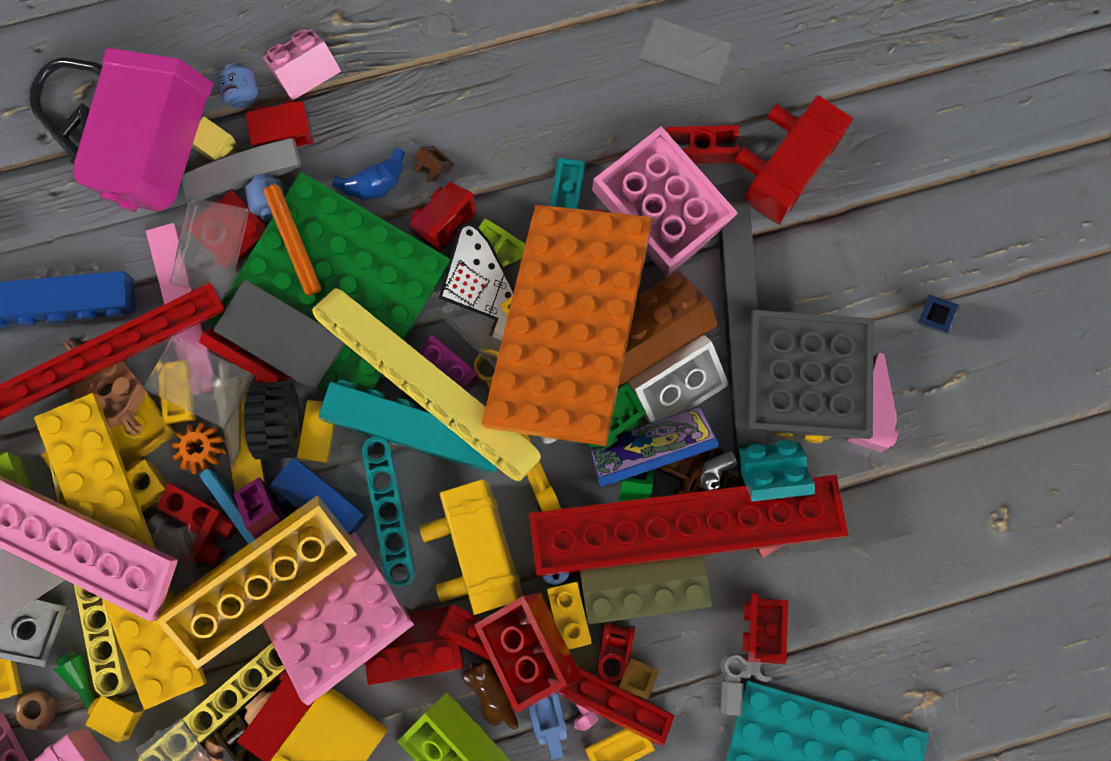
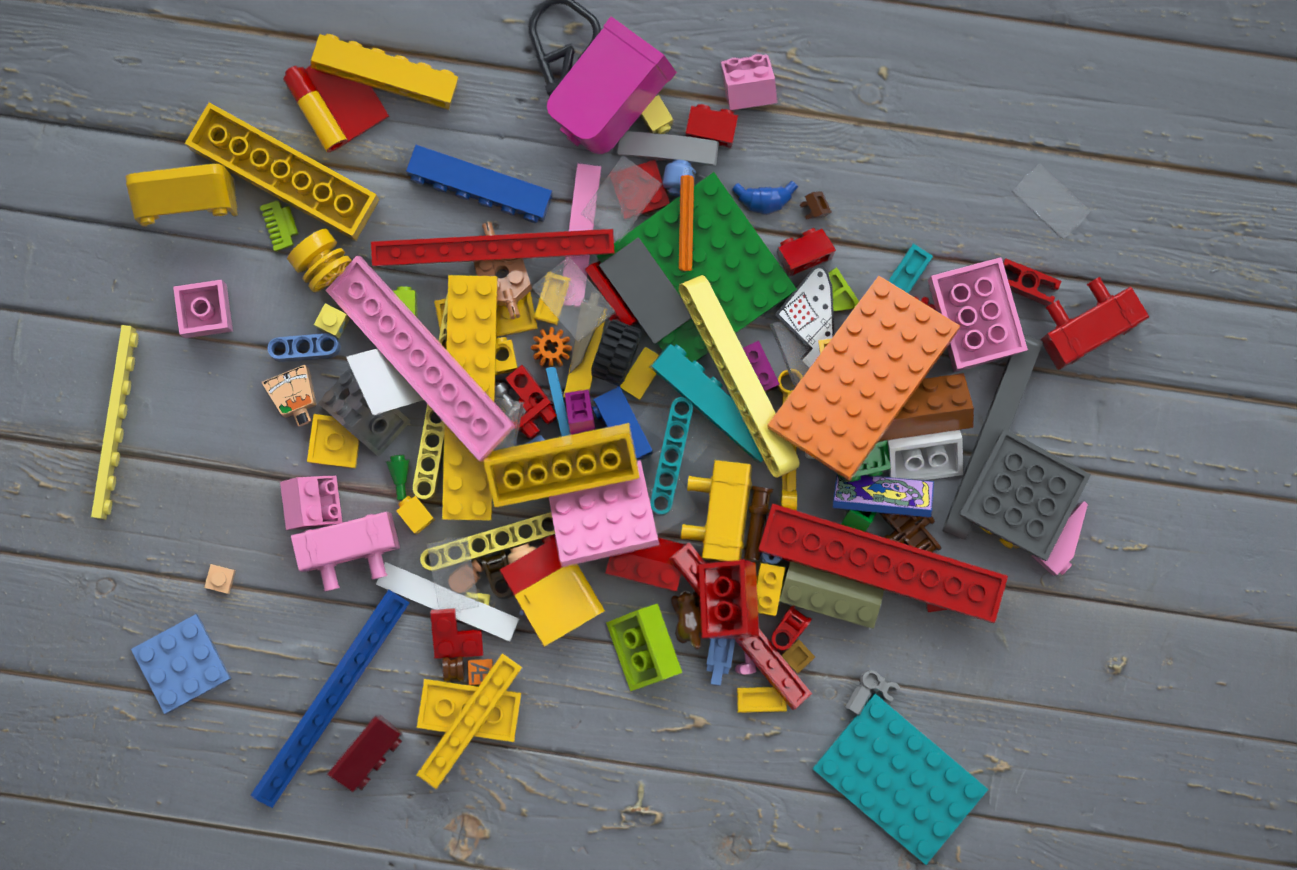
camera: 25 degrees right, 5 degrees up
medium nougat piece [15,689,57,731] -> none
medium blue head [217,63,258,109] -> none
flat silver arm [700,451,737,491] -> none
teal plate [739,440,815,501] -> none
red bracket [742,593,789,665] -> none
dark blue brick [918,294,960,335] -> none
none -> reddish brown pin [744,486,774,561]

